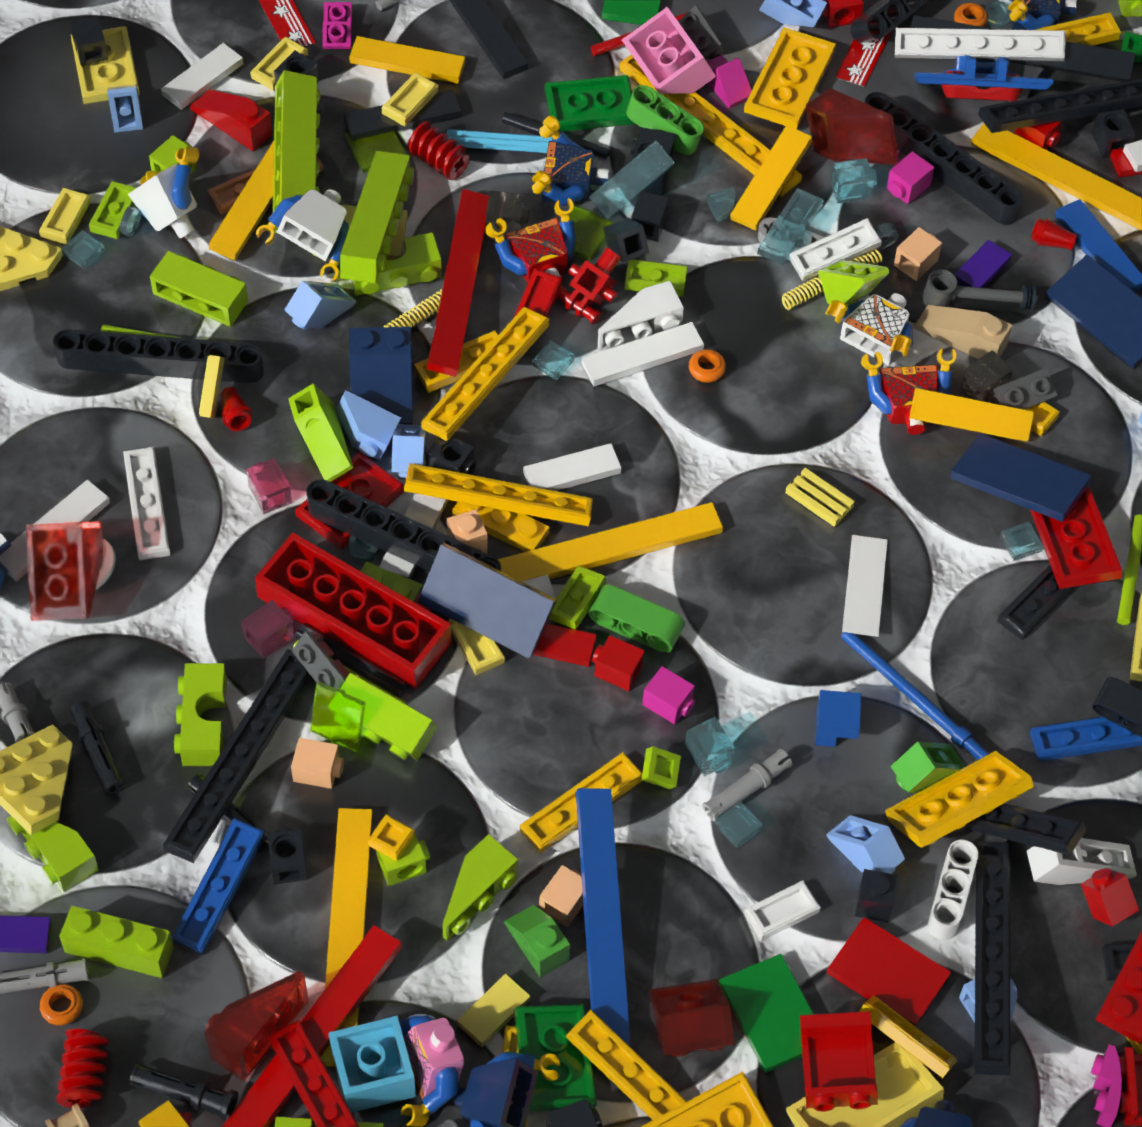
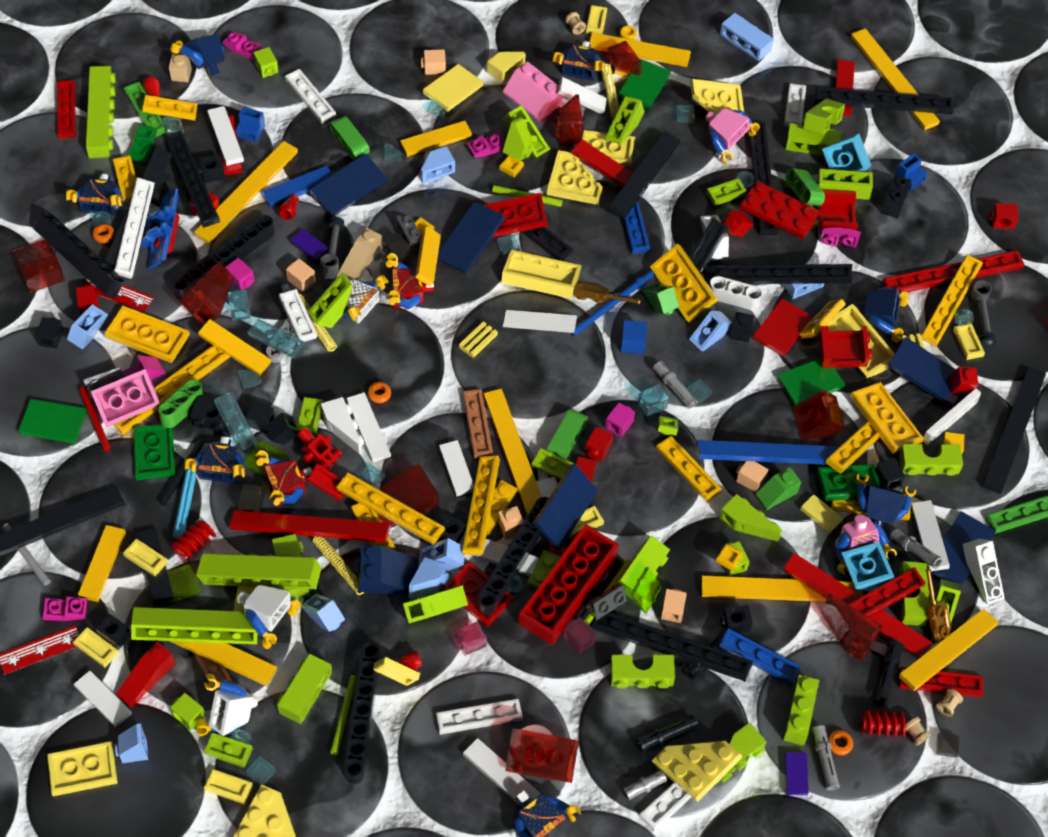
camera: 90 degrees left, 0 degrees up
black brick [70,16,108,65] -> none
white tile [744,880,821,941] -> none
none -> clear red slope [377,464,439,529]
none -> nougat tile [463,389,493,459]
none -> light yellow slope [501,249,582,299]
none -> pearl gold piece [574,283,641,304]

